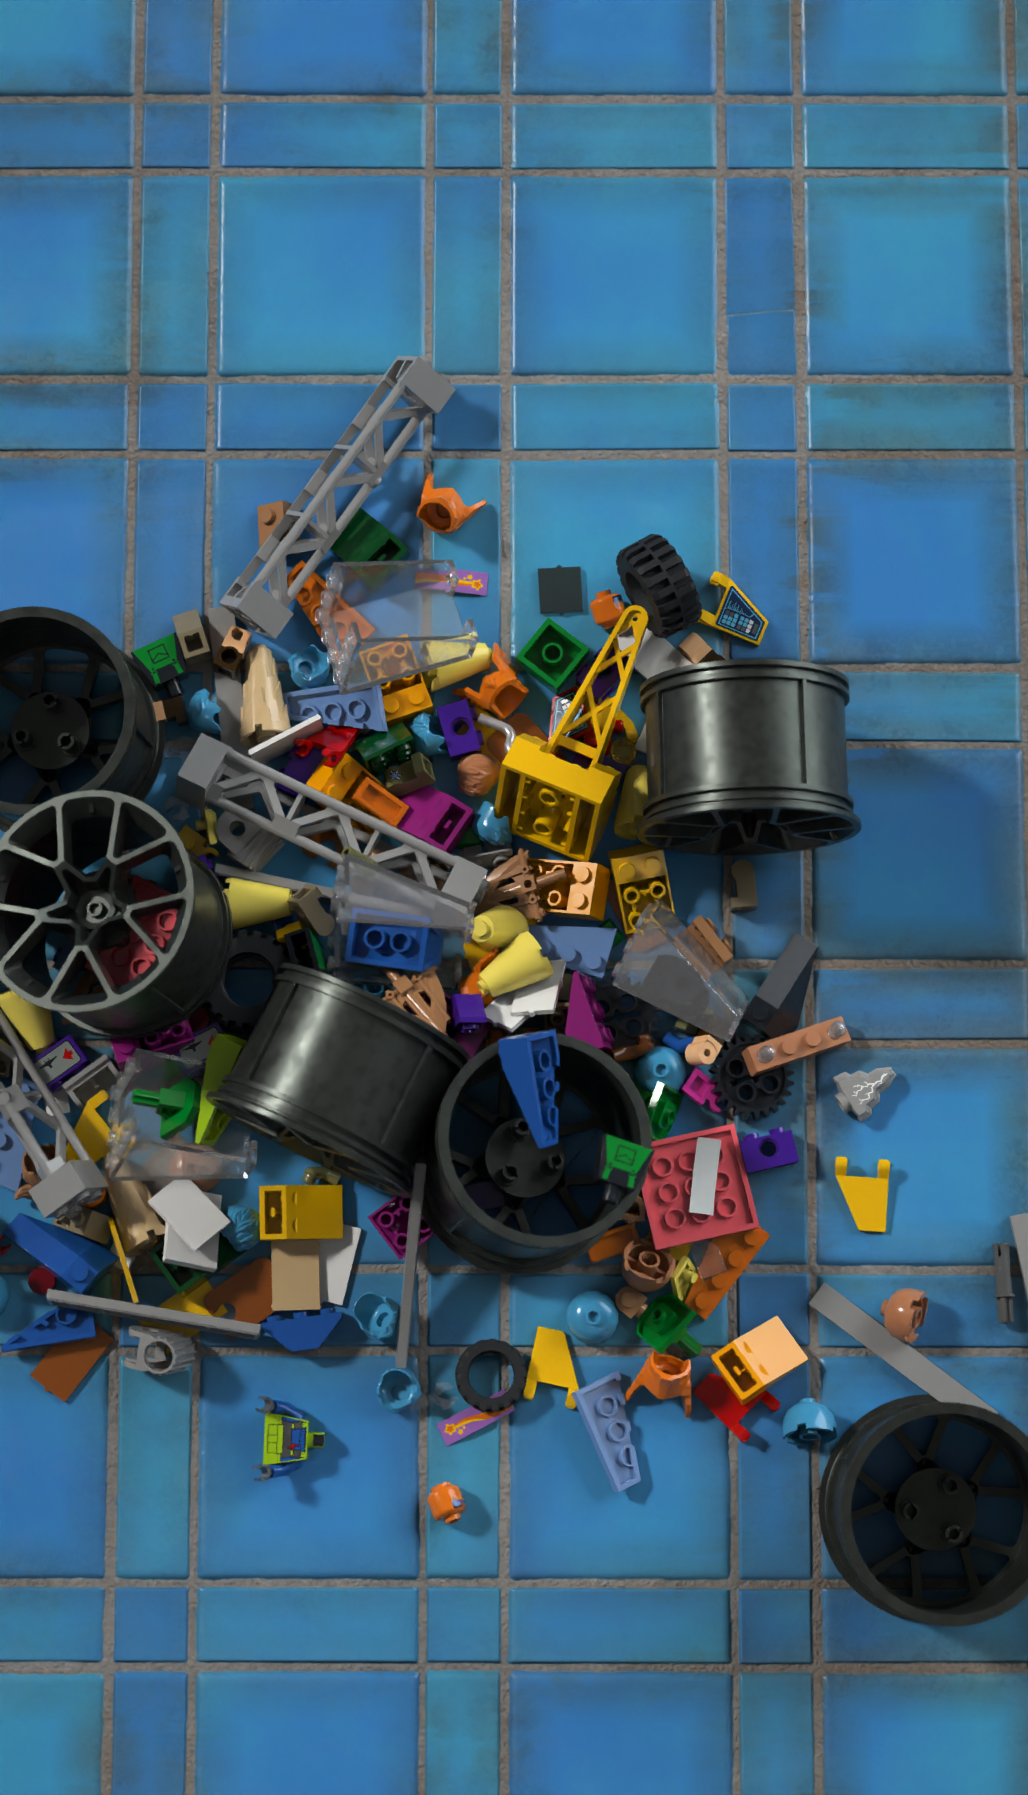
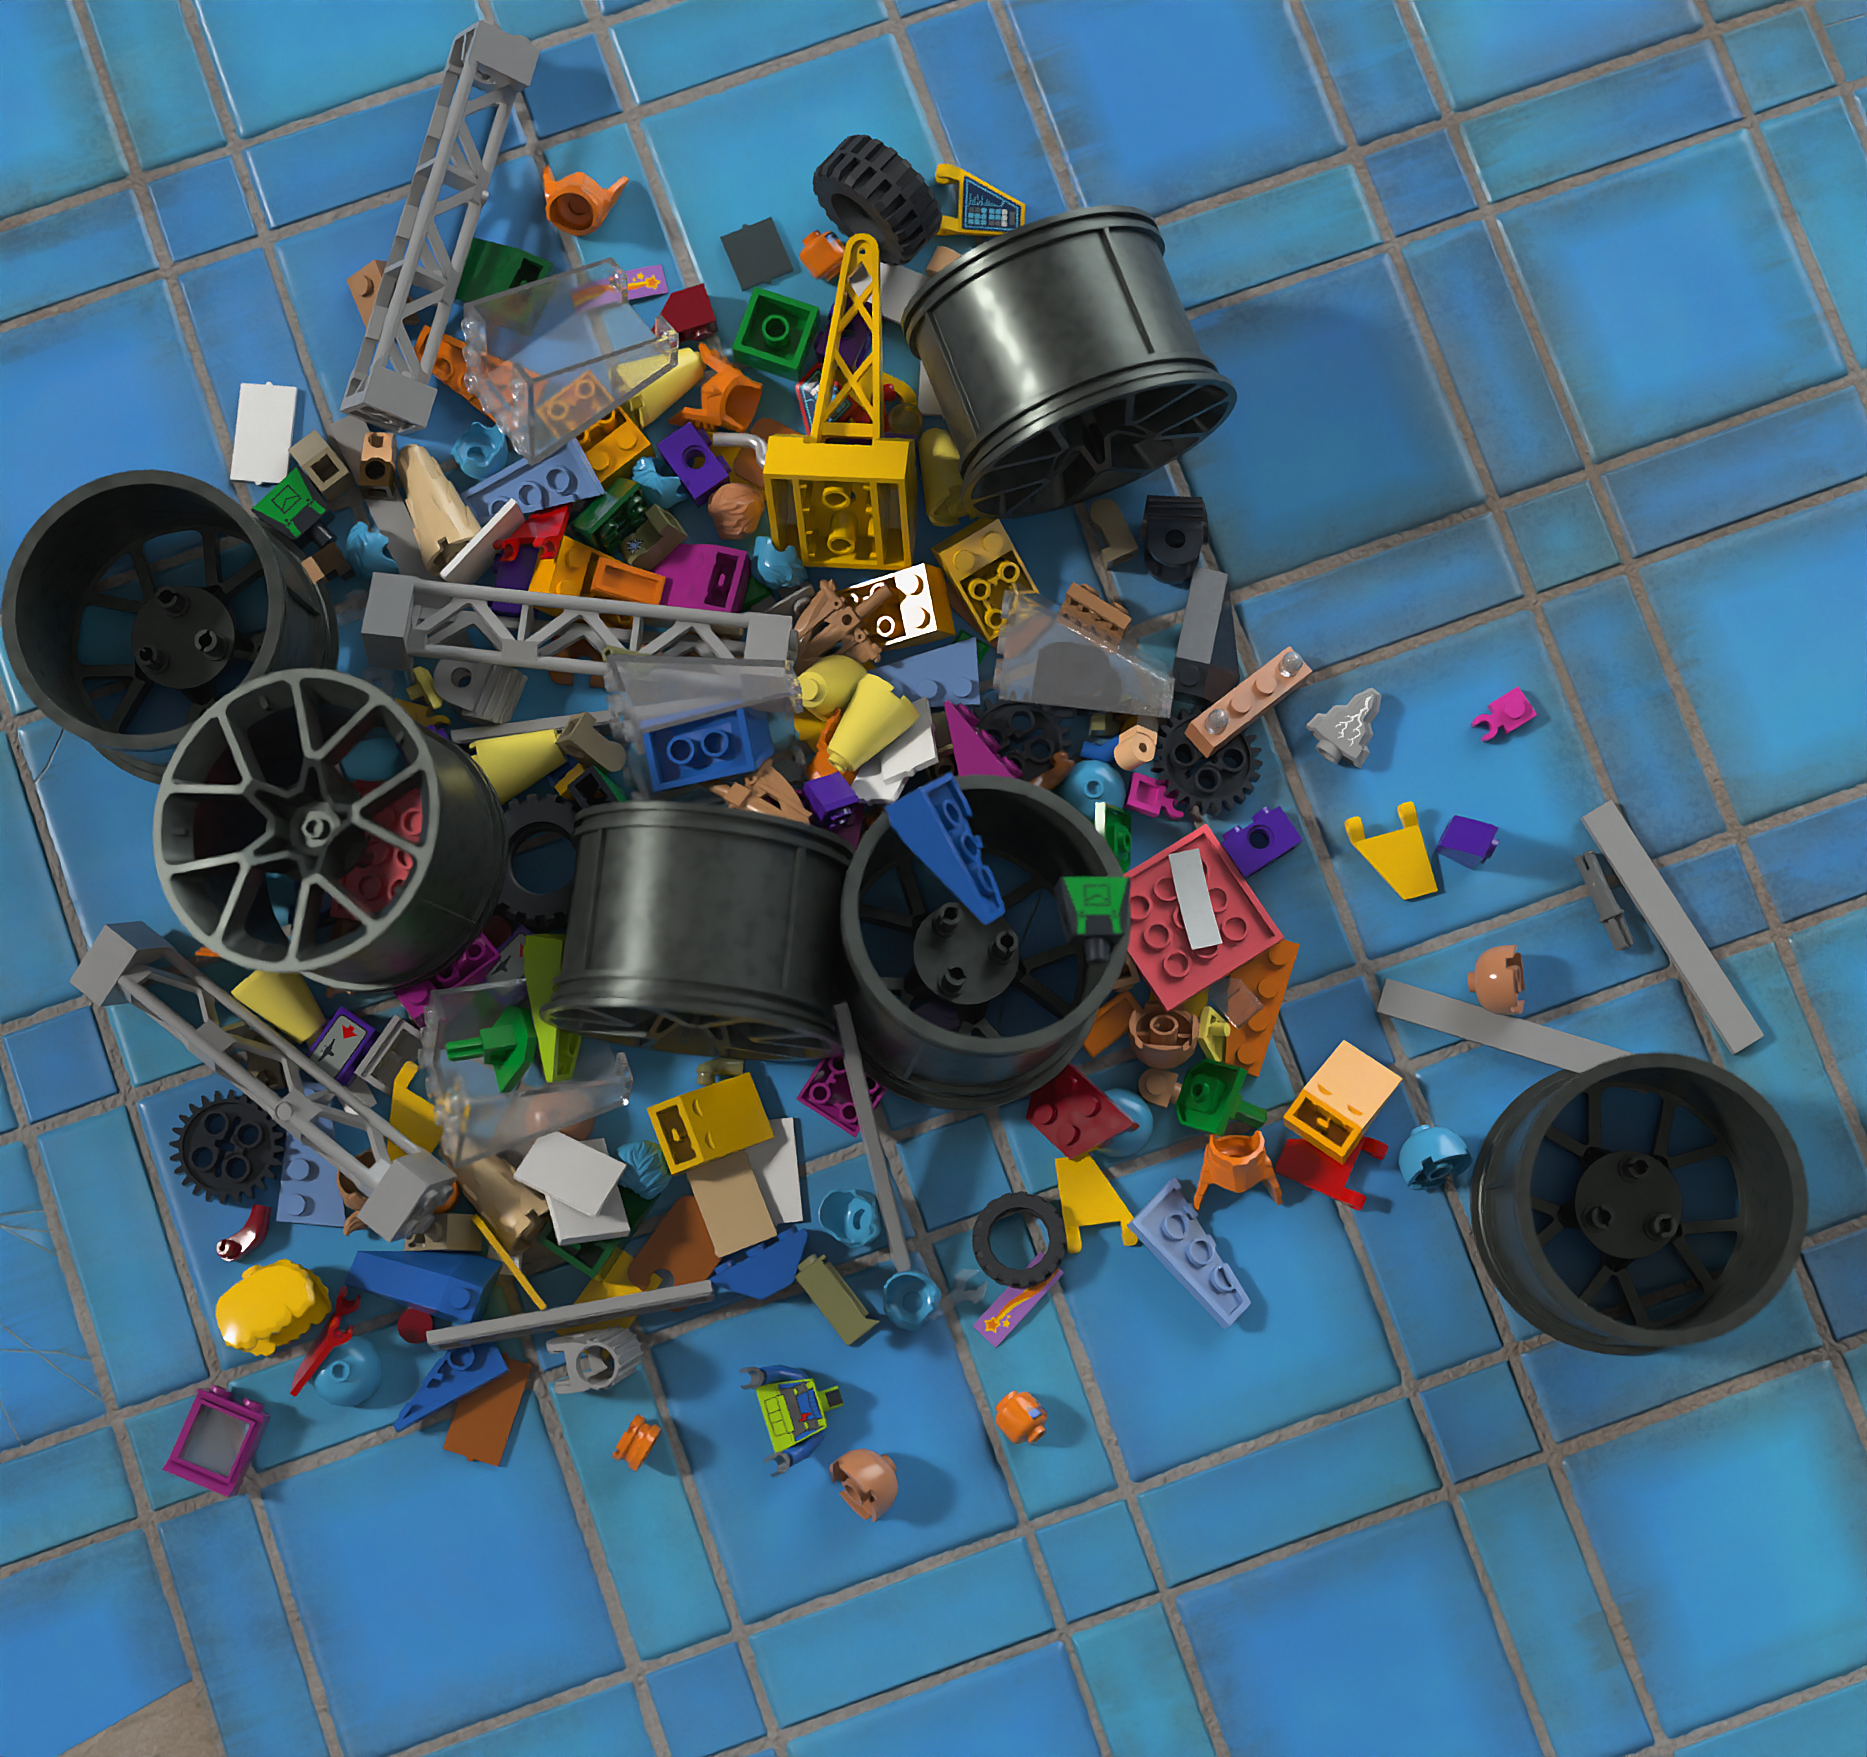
camera: 20 degrees left, 0 degrees up
none -> white piece [230,382,298,487]
none -> orange wheel [612,1414,663,1472]
none -> dark red slope [649,283,718,351]
none -> olive window [795,1254,881,1346]
none -> nougat cylinder [828,1448,898,1522]
none -> dark red wing [1026,1062,1140,1162]
none -> black piece [1139,495,1208,584]
none -> dark purple slope [1434,815,1499,869]
none -> dark pink plate [1470,686,1537,743]

